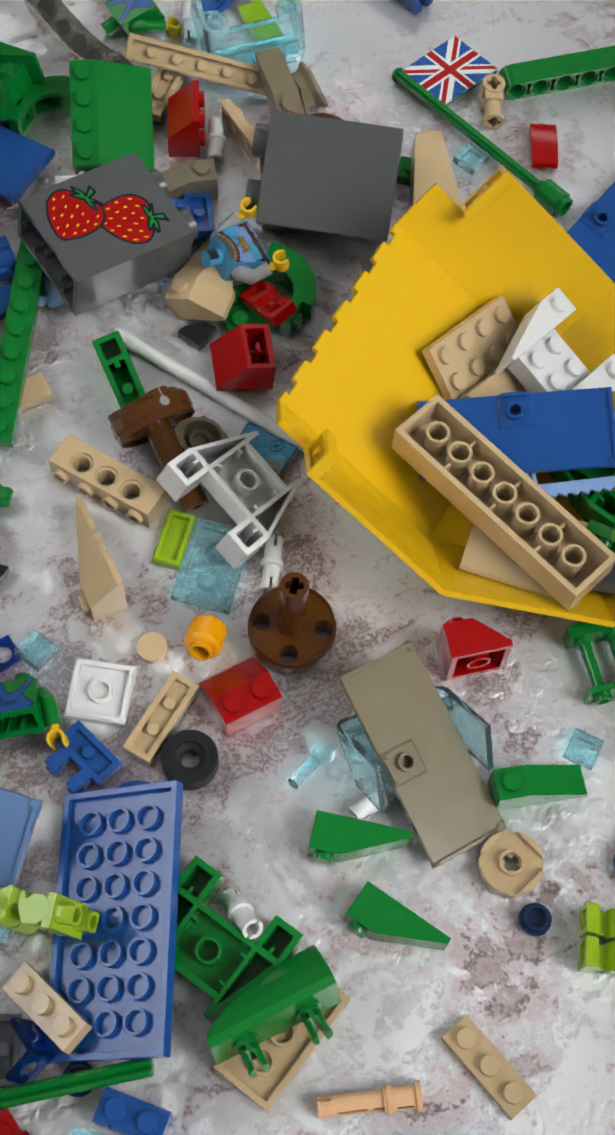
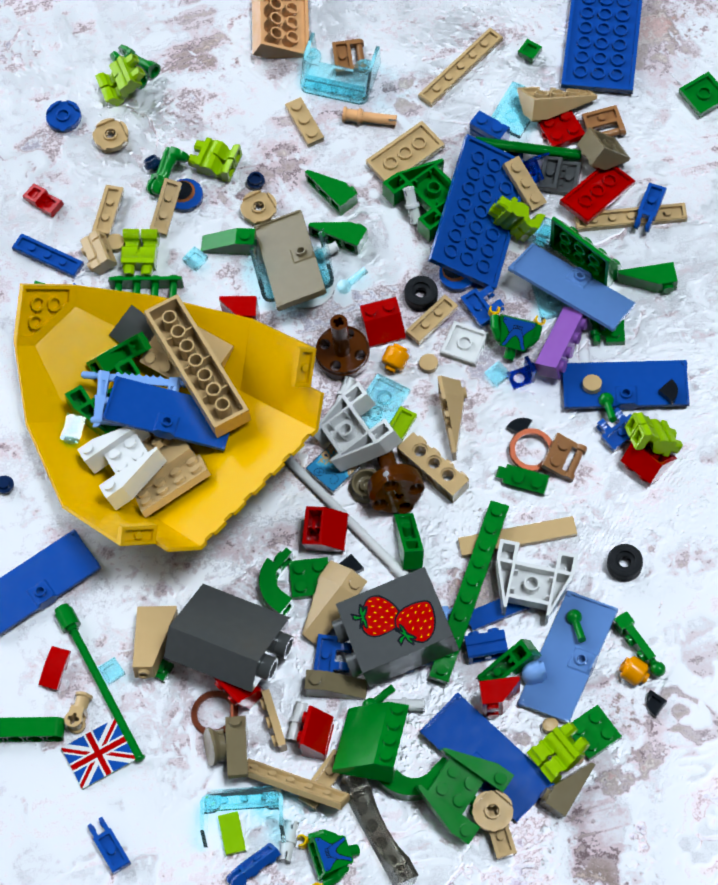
camera: 155 degrees left, 0 degrees up
torso [201,197,290,285] -> none
green piece [206,945,341,1078] -> none
red slope [239,280,297,327] -> none

